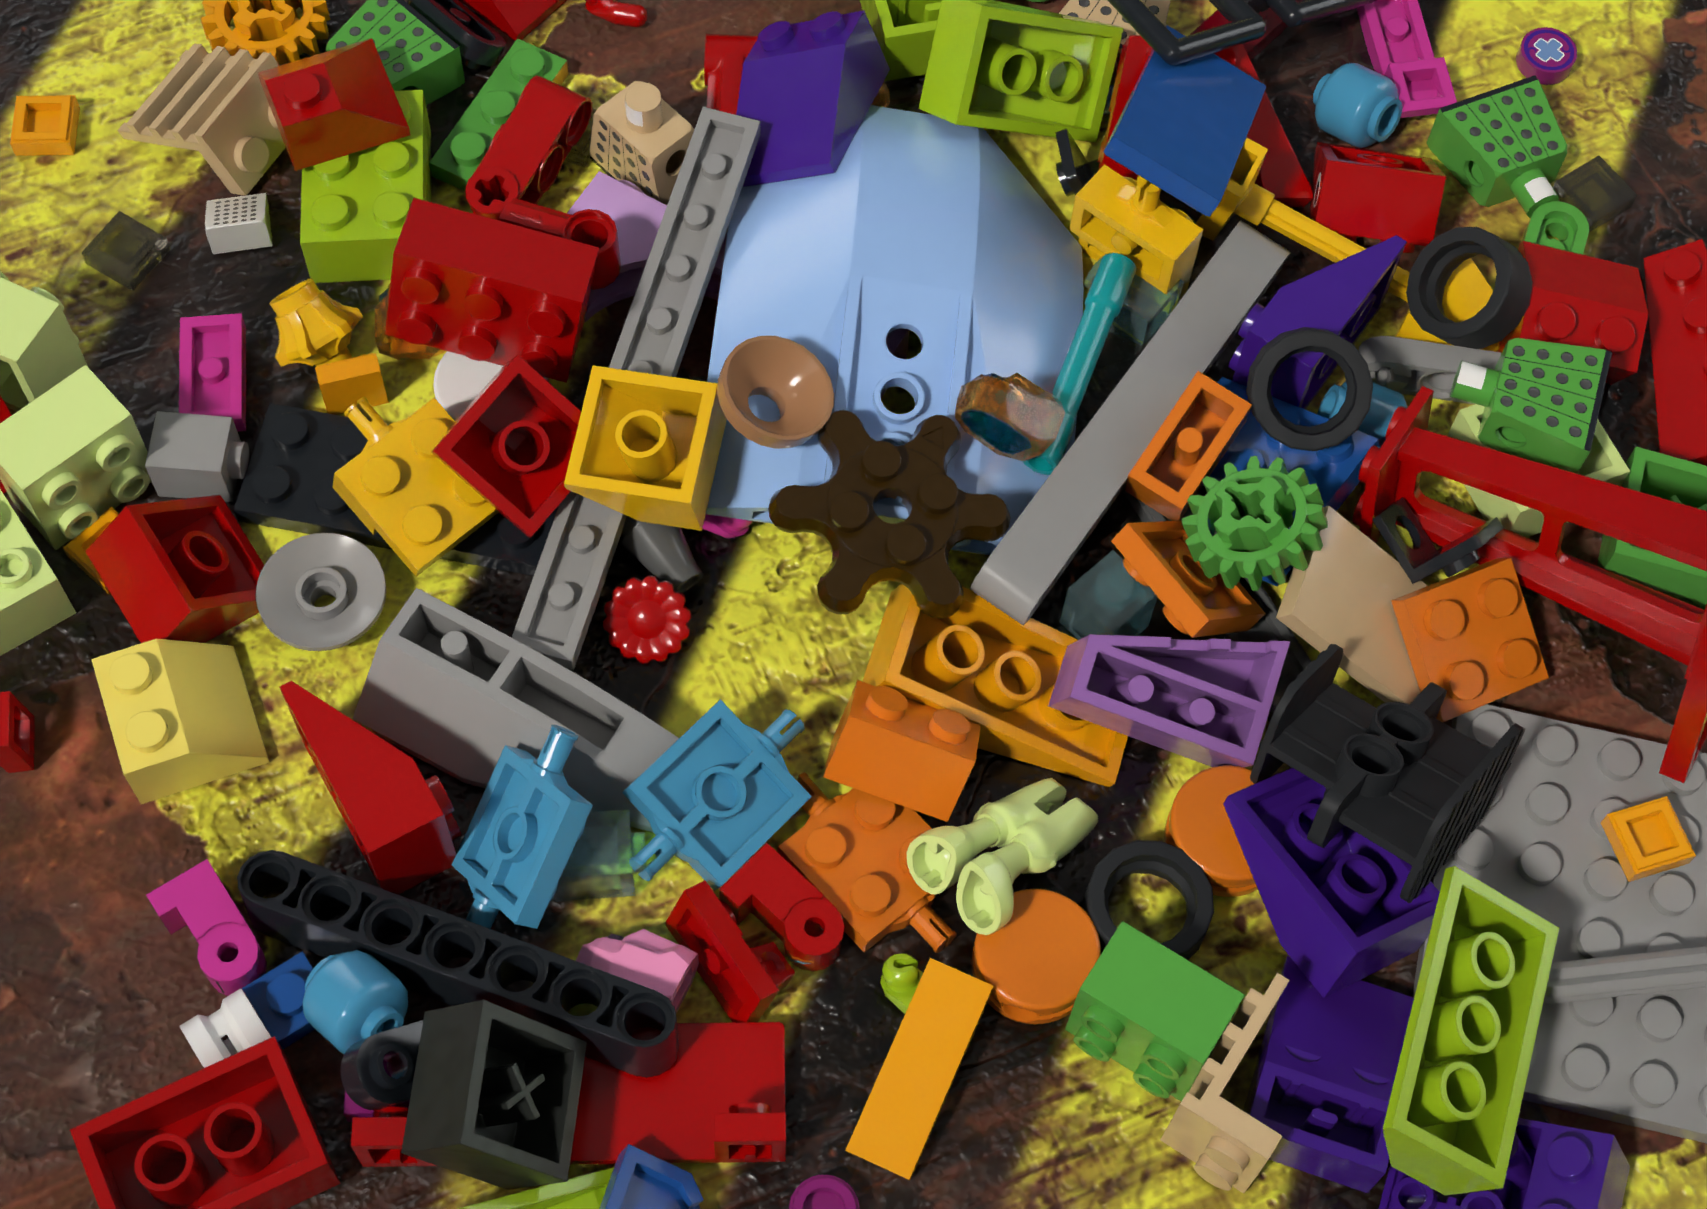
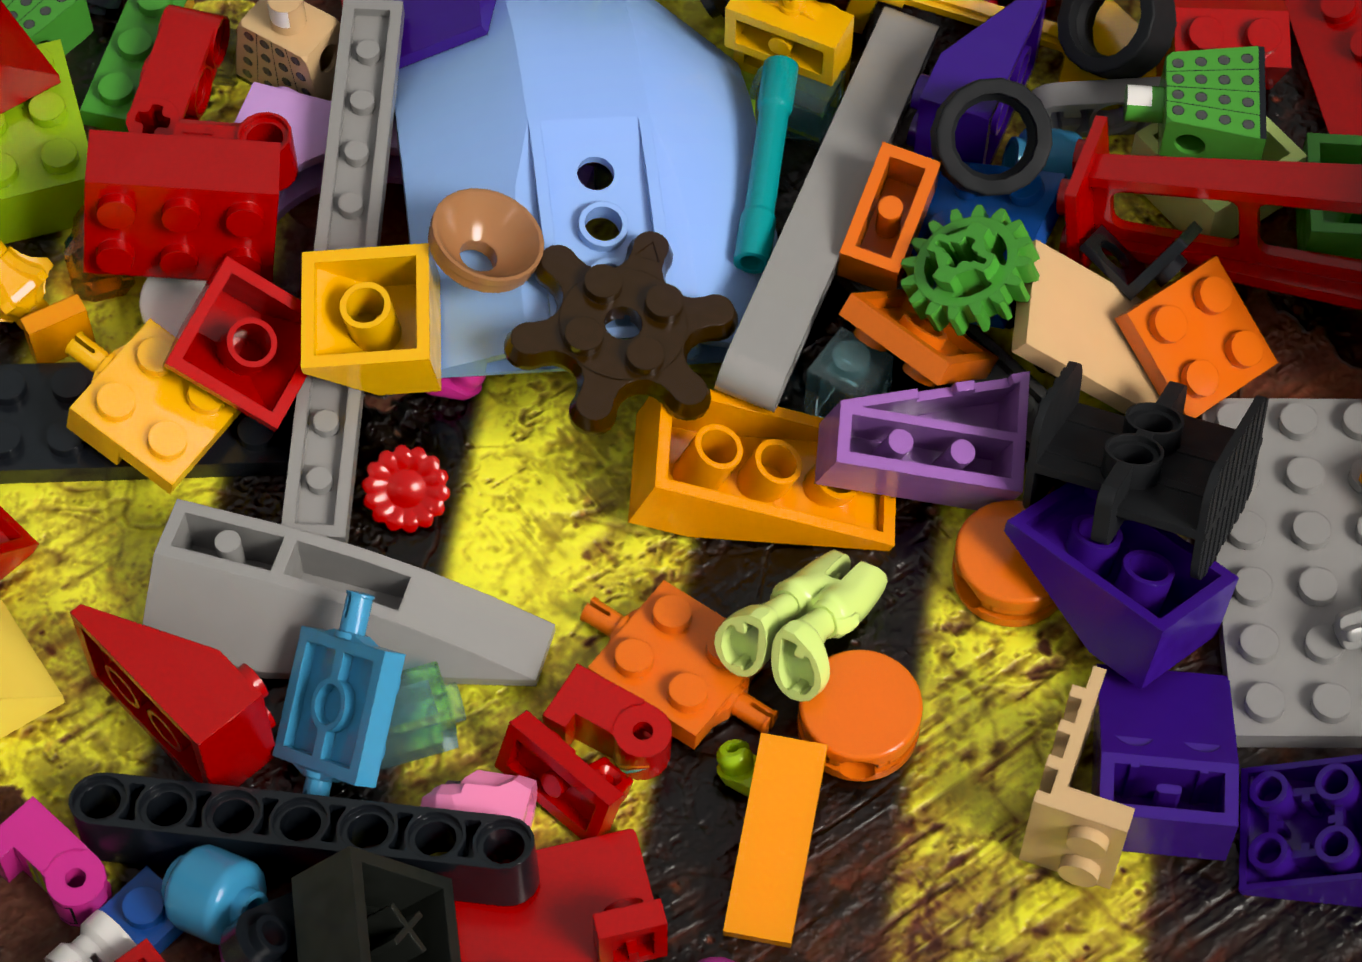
camera: 10 degrees left, 5 degrees down
light grey dish [256,533,386,651] -> none
dark grey cone [621,516,704,593] -> none
dark azure plate [622,699,812,891] -> none
orange brick [823,680,981,822] -> none
clear orange rock [955,373,1065,461] -> none
bright green brick [1065,921,1245,1102] -> none
black tyre [1082,840,1214,960] -> none
lime slope [1383,866,1559,1196] -> none

